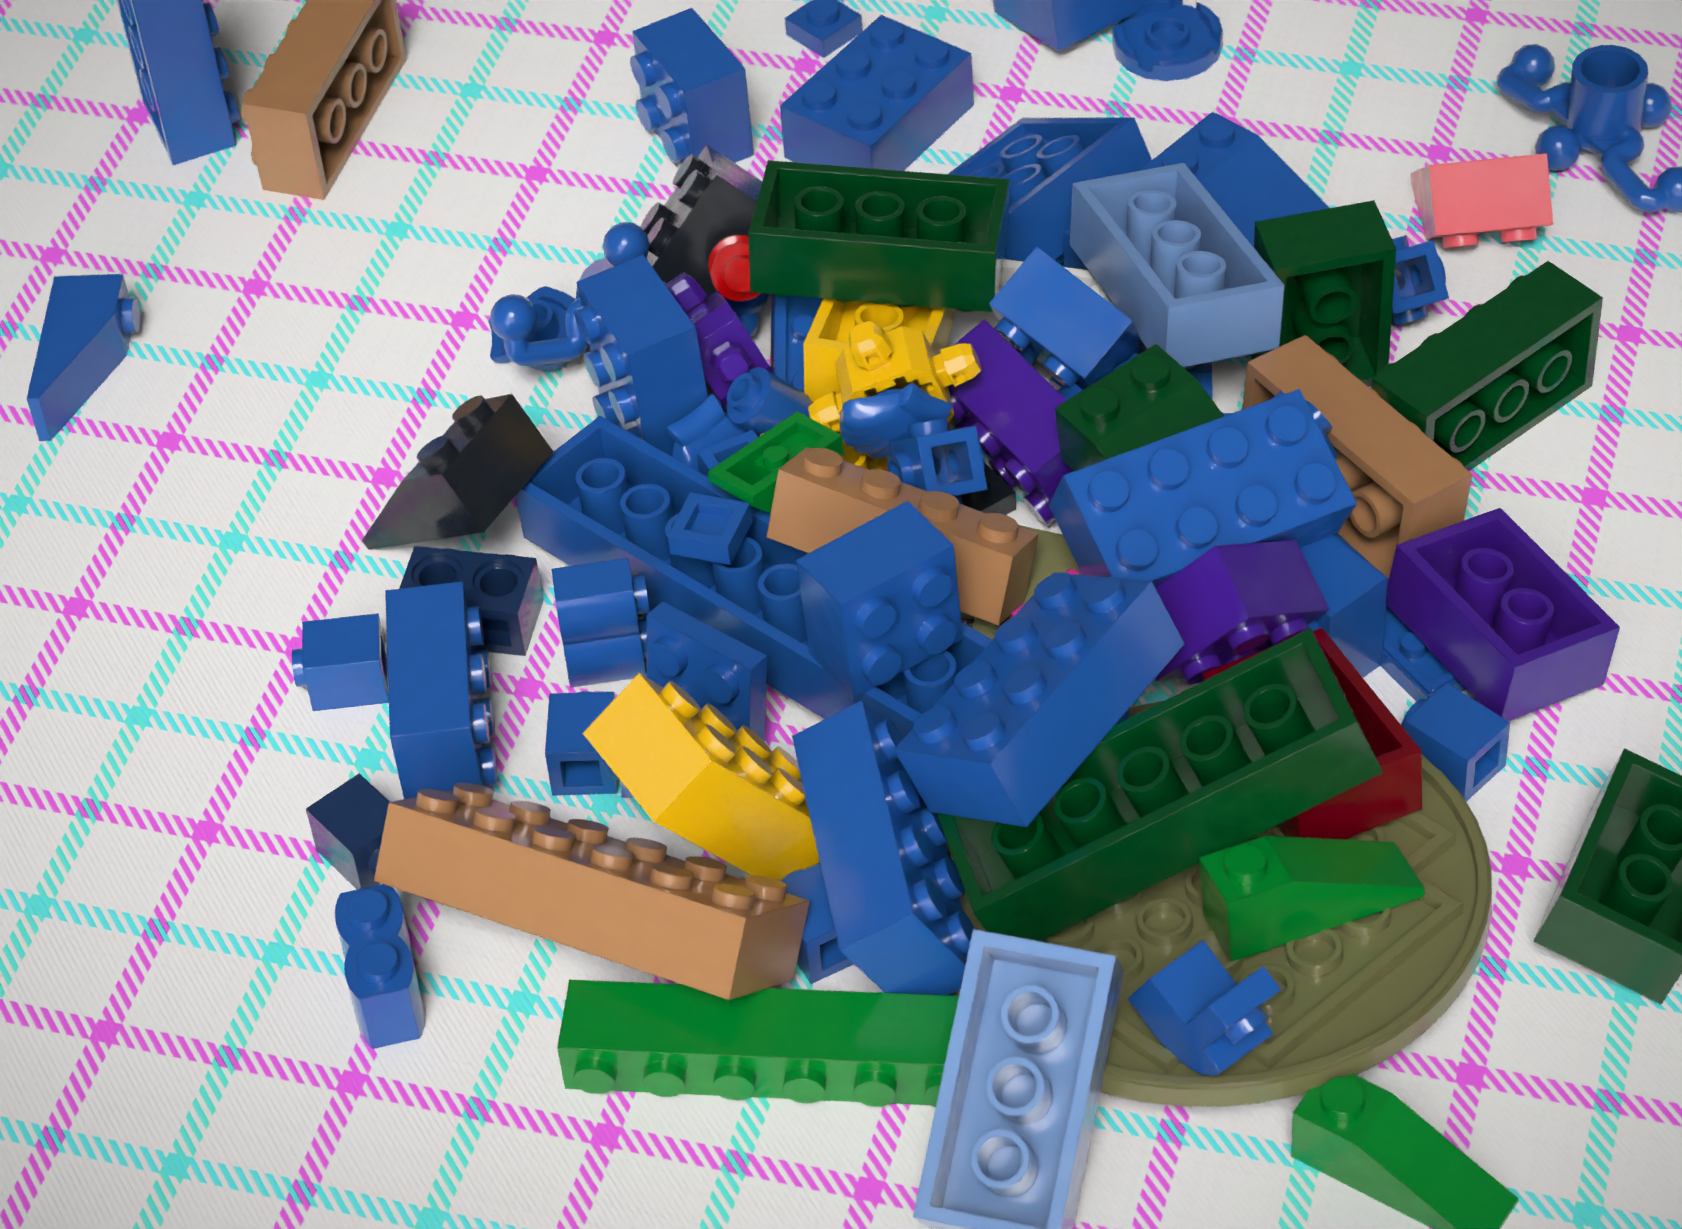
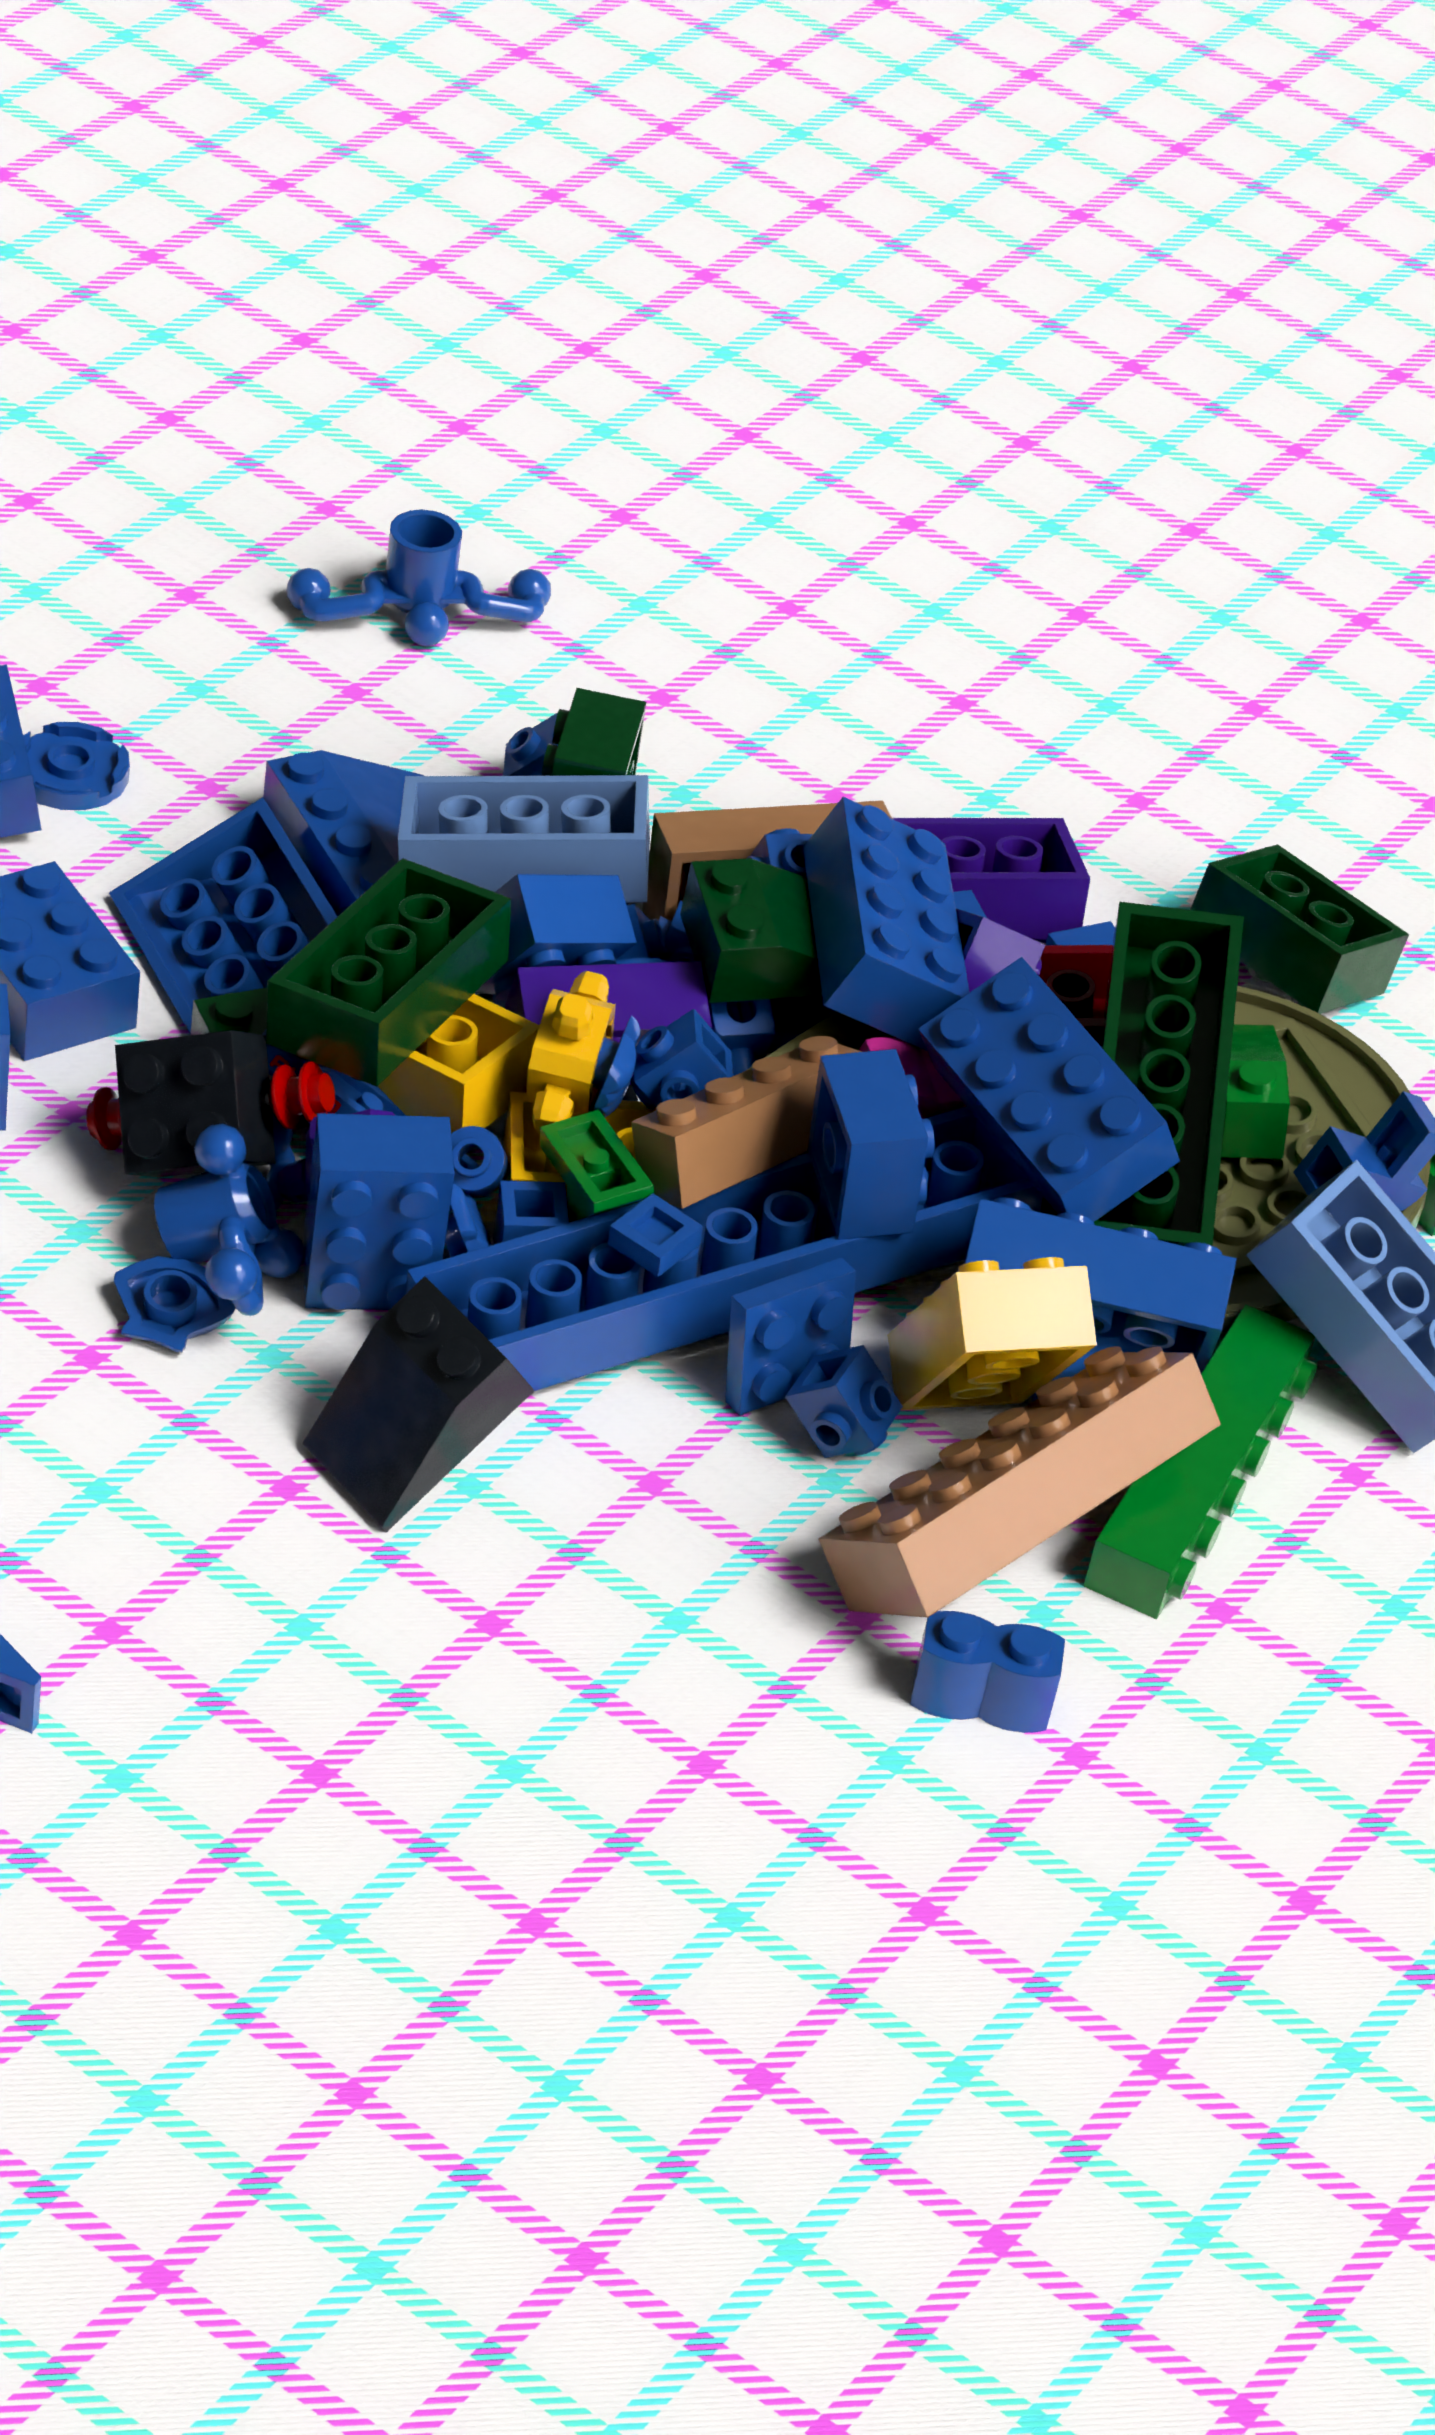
camera: 80 degrees left, 5 degrees down
blue brick [292,613,389,711] -> none
dark blue brick [306,773,390,889] -> none
blue brick [385,581,498,799] -> none
dark blue brick [399,546,544,656] -> none
blue brick [545,691,618,796] -> none
blue brick [551,558,650,688] -> none
dark green brick [1371,261,1603,471] -> none
coral slope [1410,154,1553,248] -> none

